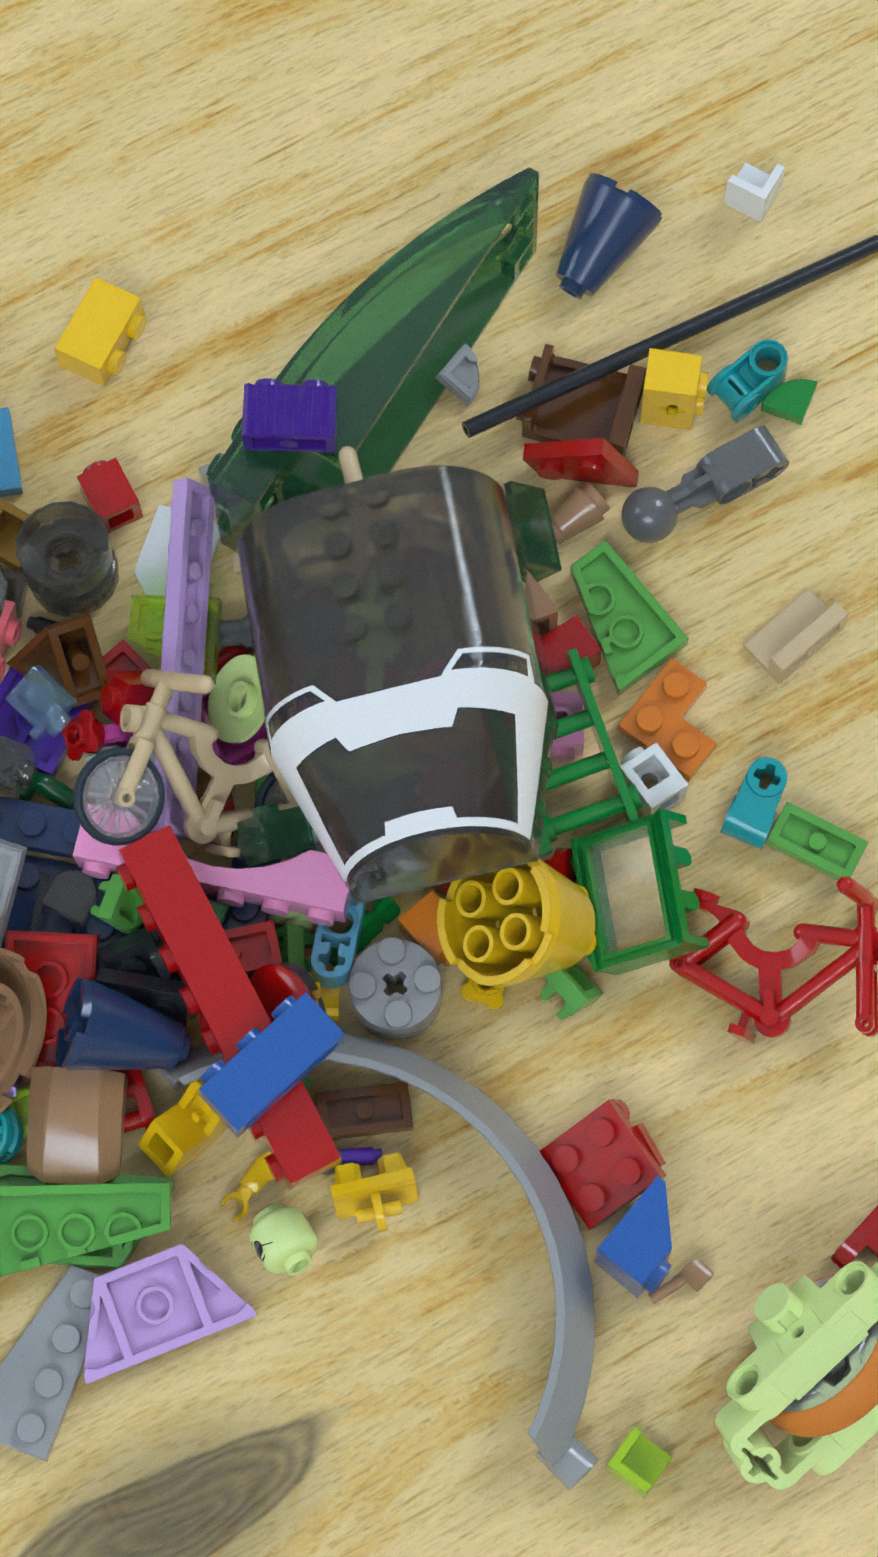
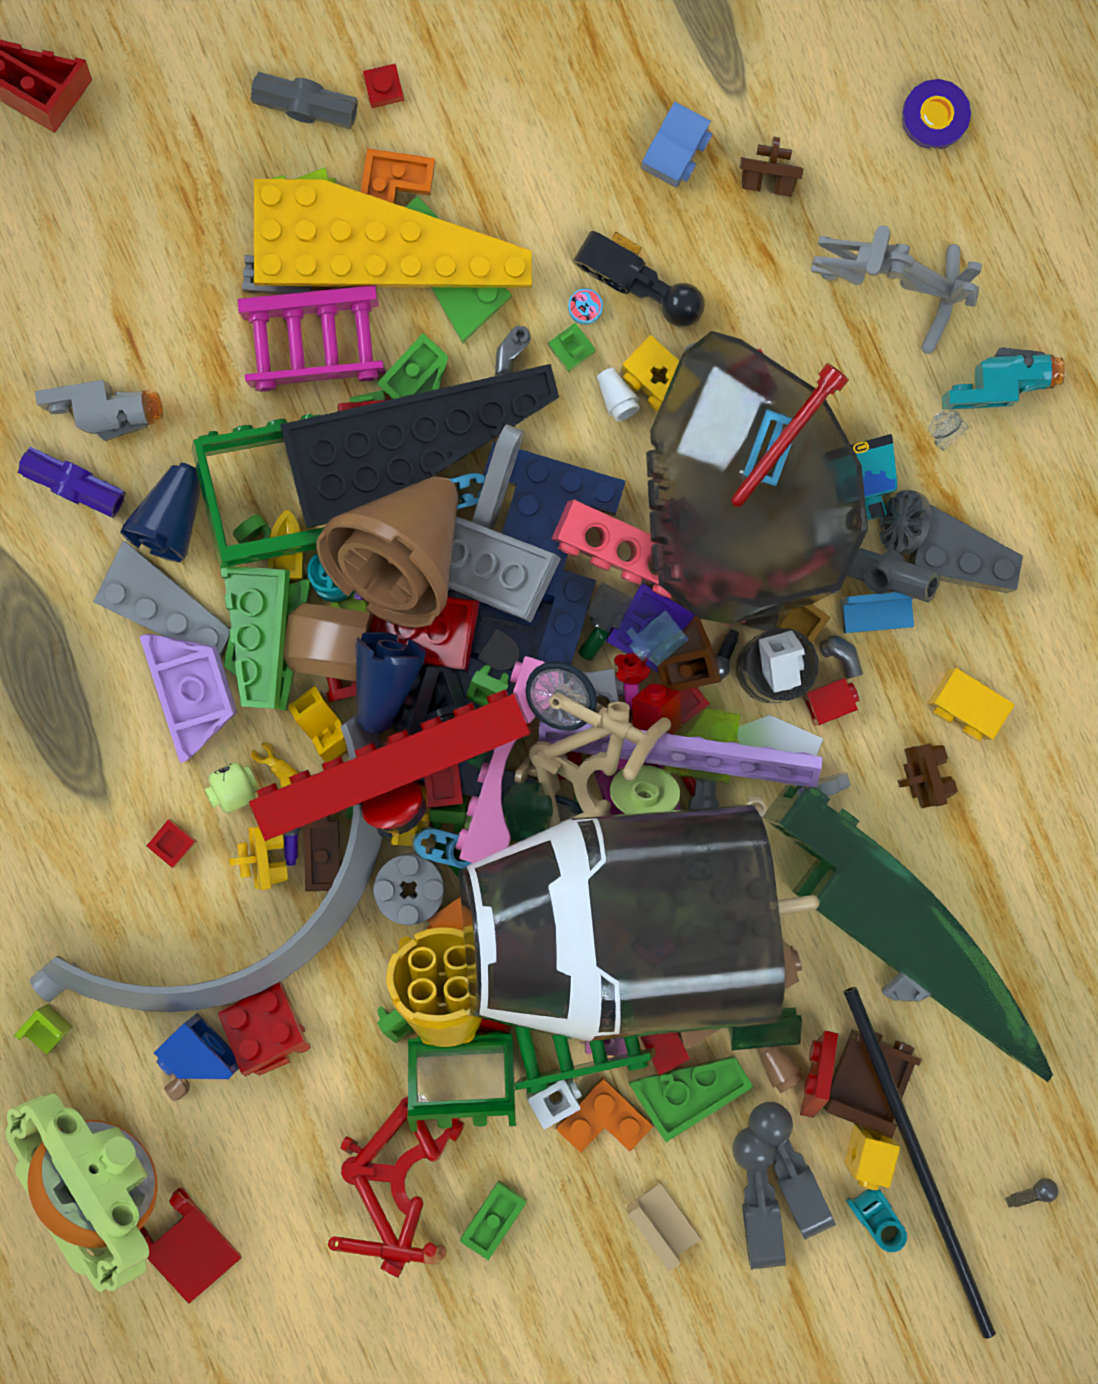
camera: 90 degrees right, 15 degrees up
blue brick [199,992,345,1138] -> none
dark purple brick [241,378,338,452] -> none
dark blue cone [556,173,662,299] -> none
teal piece [720,757,788,850] -> none
white panel [724,162,785,222] -> none
green tile [761,379,818,425] -> none
none -> red plate [146,819,197,868]
none -> dark grey beam [732,1127,786,1270]
none -> white brick [759,630,805,693]
none -> flat silver arm [819,636,863,679]
none -> reddish brown hips [897,743,958,808]
none -> piece [1005,1178,1058,1208]

